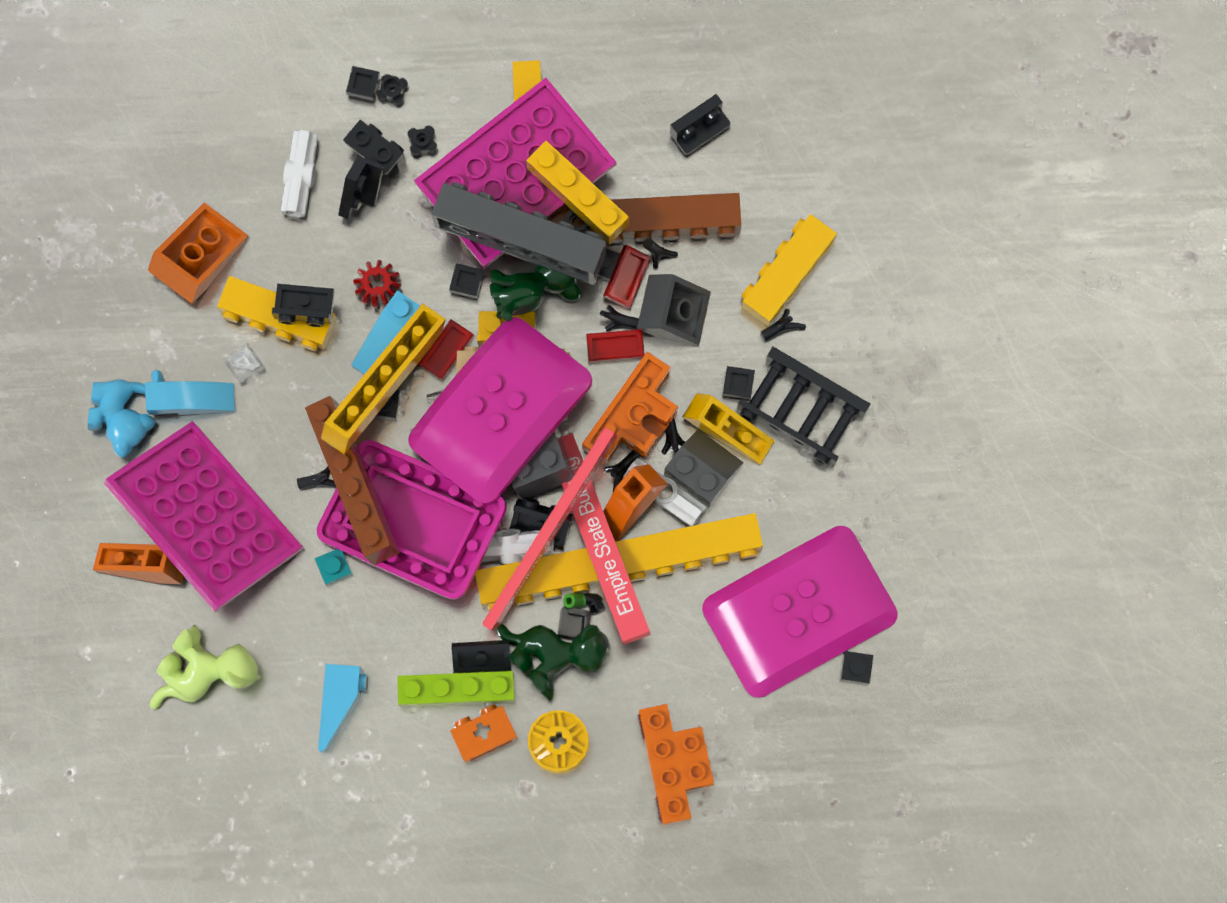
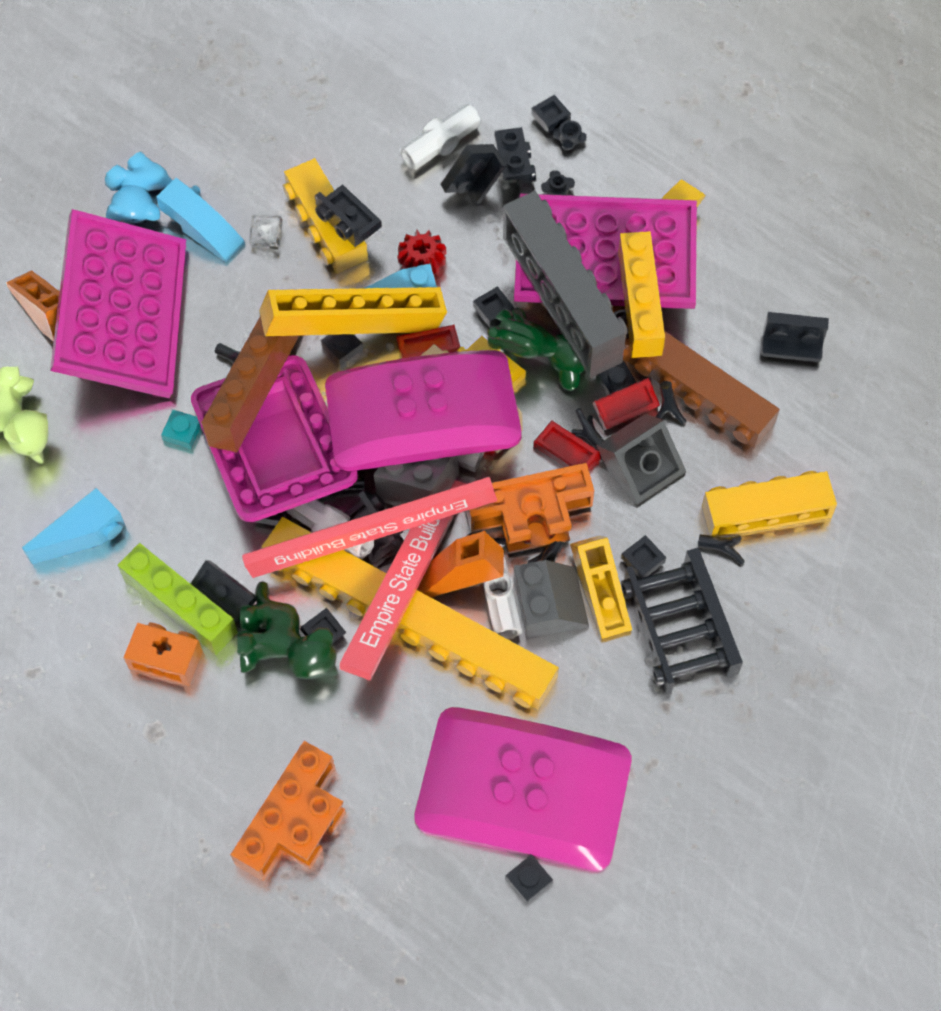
camera: 40 degrees right, 15 degrees down
orange slope [147,202,248,304] -> none
yellow wheel [528,710,589,774] -> none
arm [563,593,605,614] -> none

